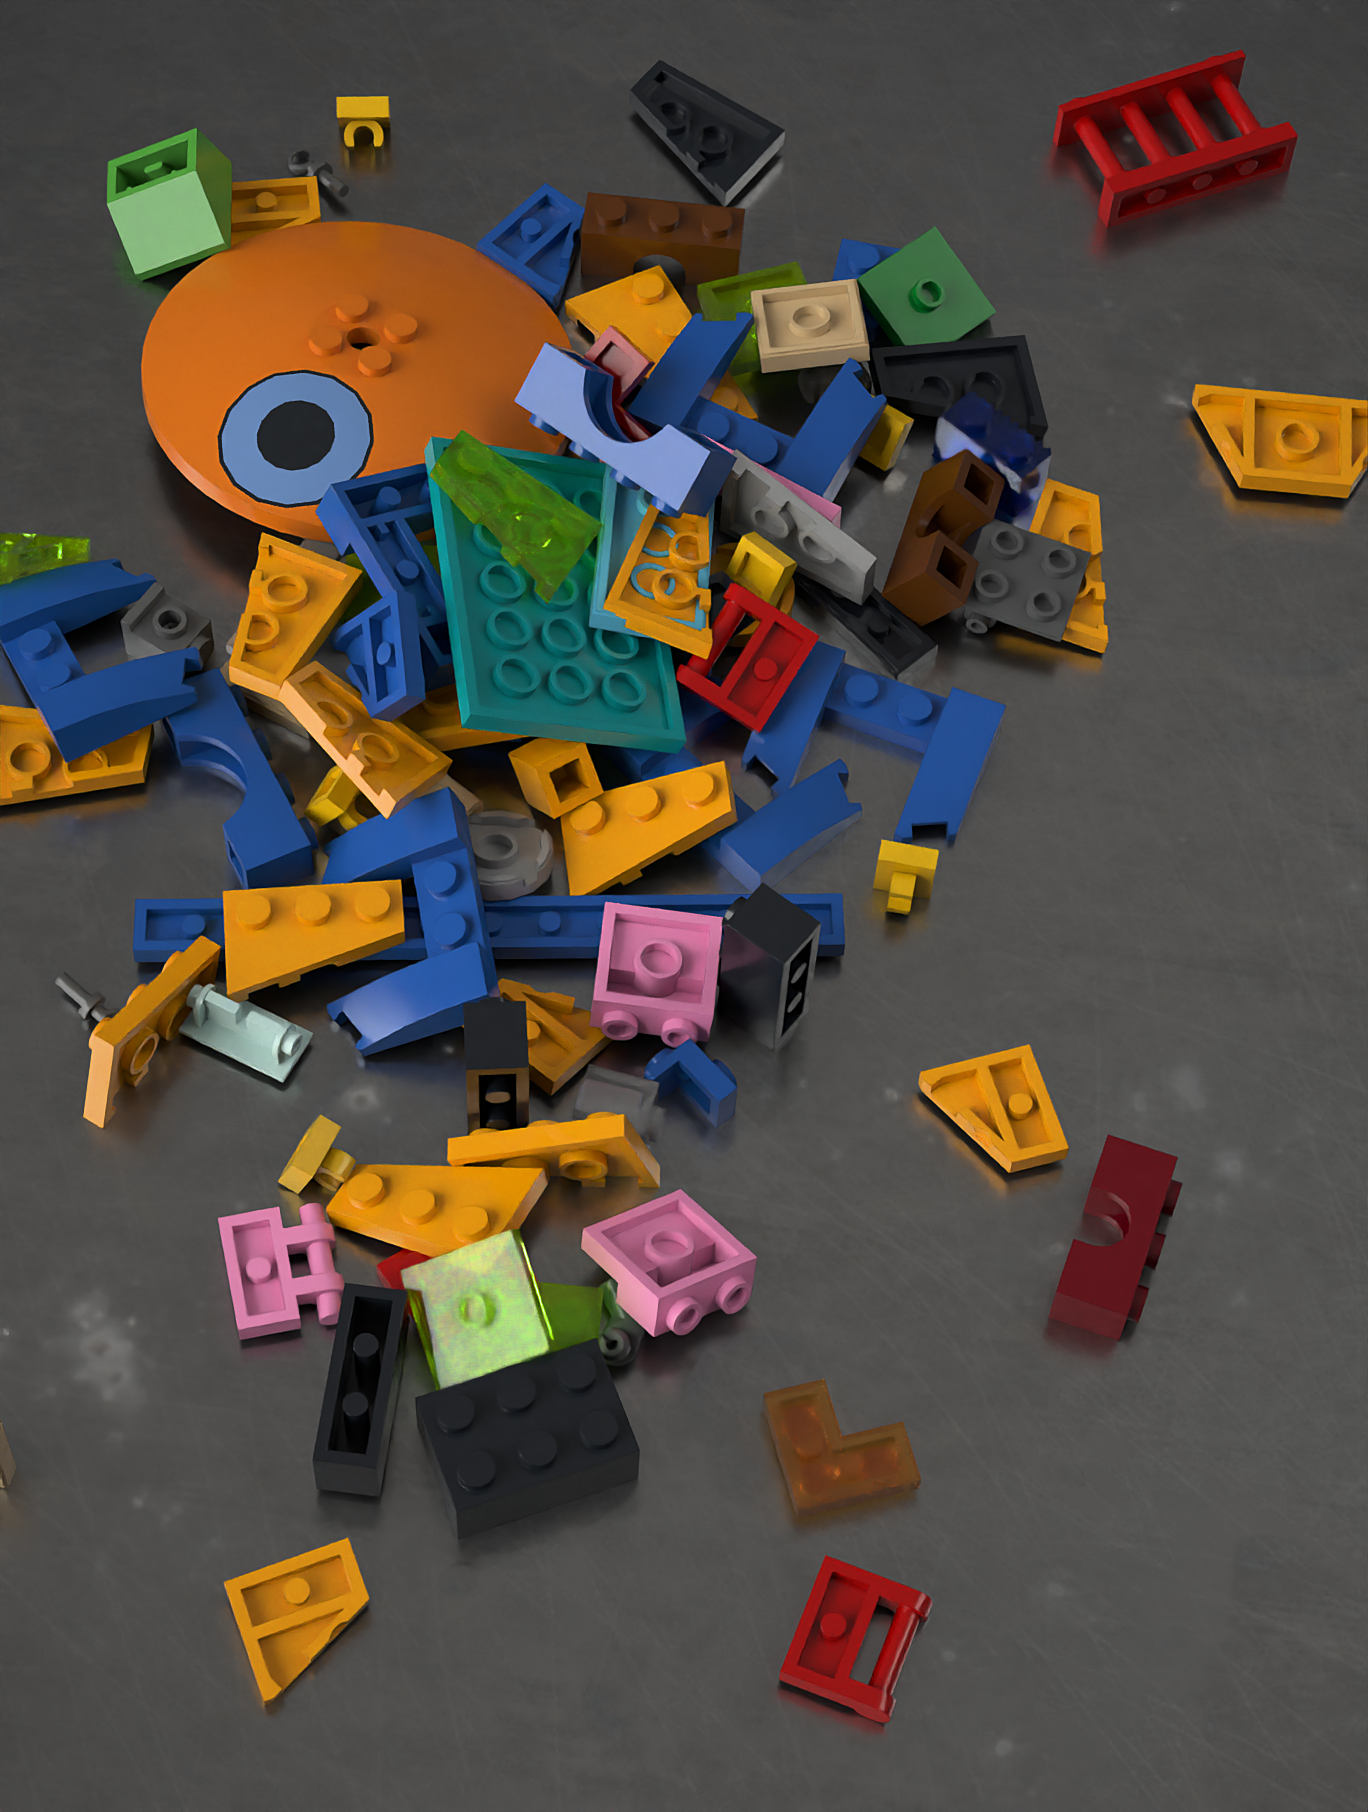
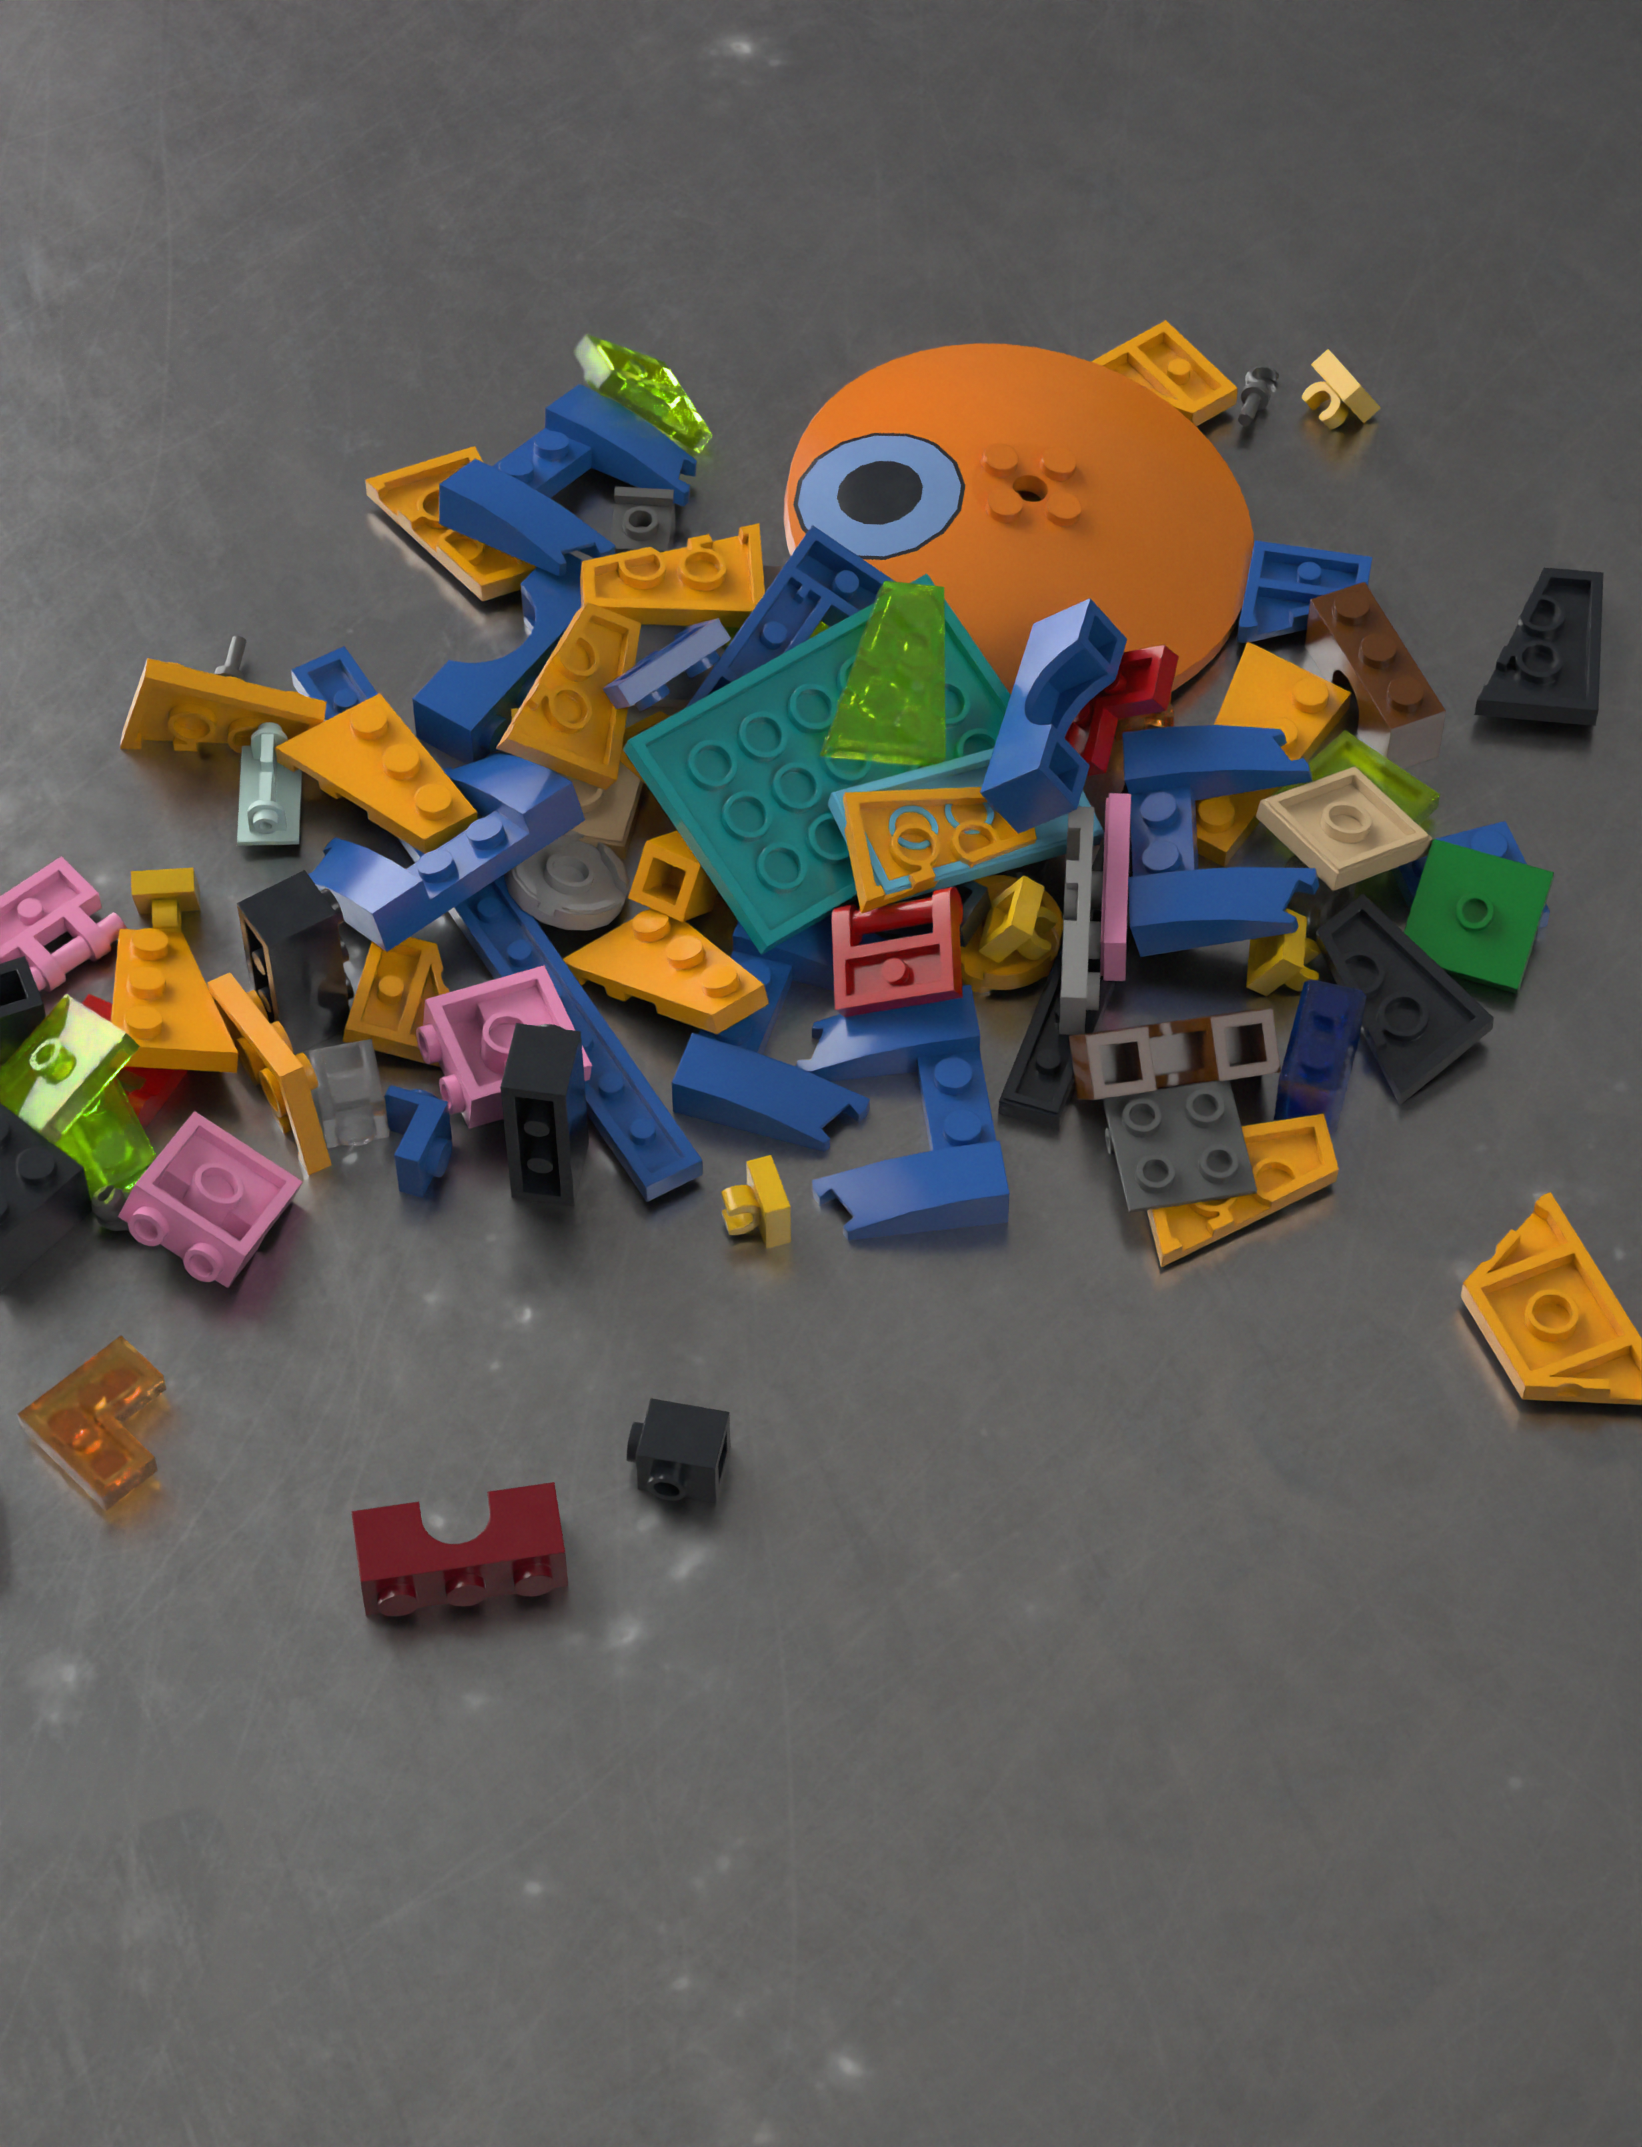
camera: 65 degrees right, 5 degrees down
bright green slope [107,128,232,281] -> none
light orange wing [918,1044,1069,1173] -> none
none -> black brick [626,1398,731,1503]

